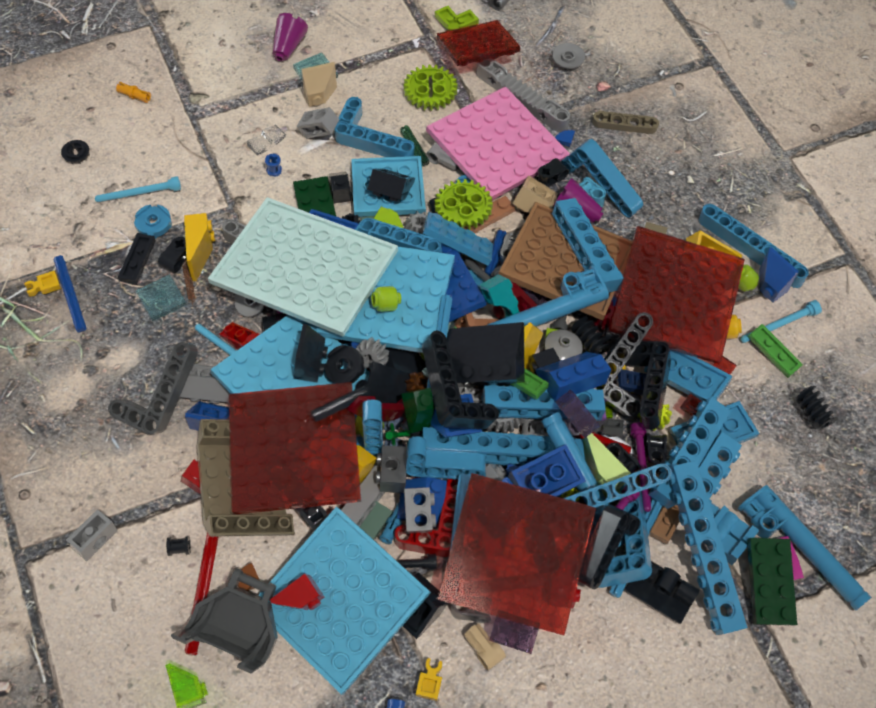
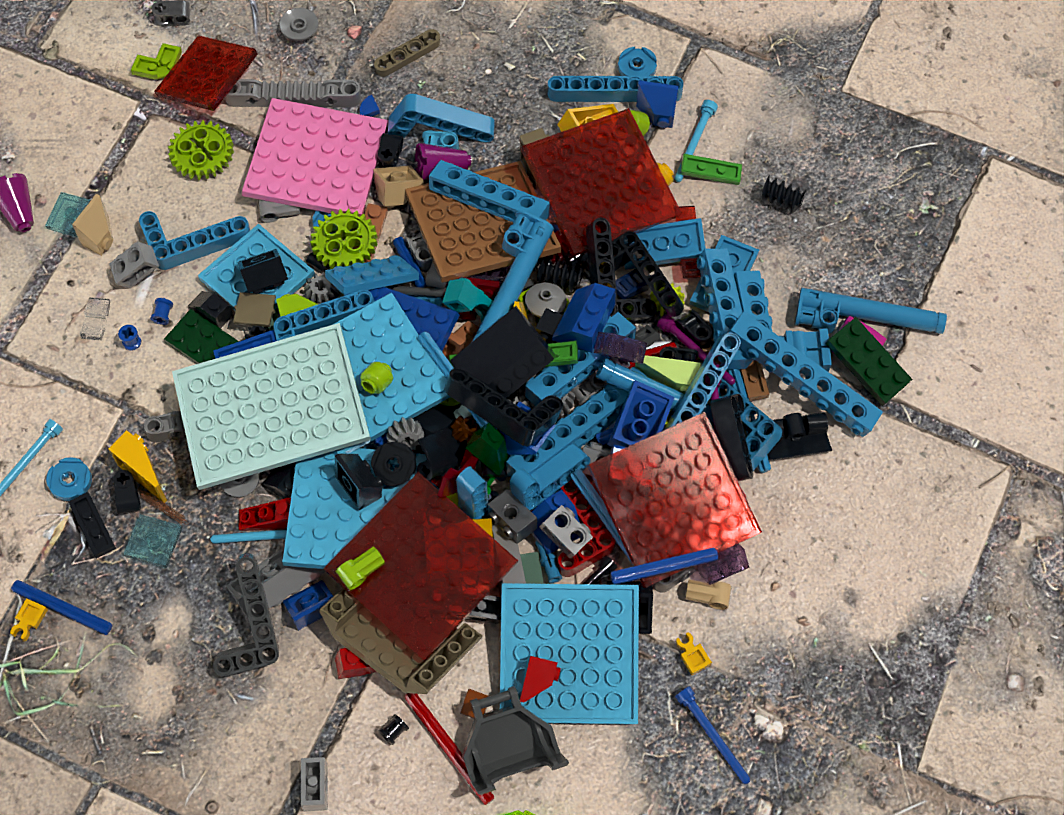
camera: 40 degrees left, 5 degrees up
black axle [311,386,370,422] -> none
clear green axle [400,125,429,167] -> none
none -> blue bush [150,298,173,325]
none -> dark tan piece [233,292,276,327]
none -> lime piece [336,546,385,590]
none -> blue axle [611,548,718,585]
none -> dark azure plate [618,47,657,76]

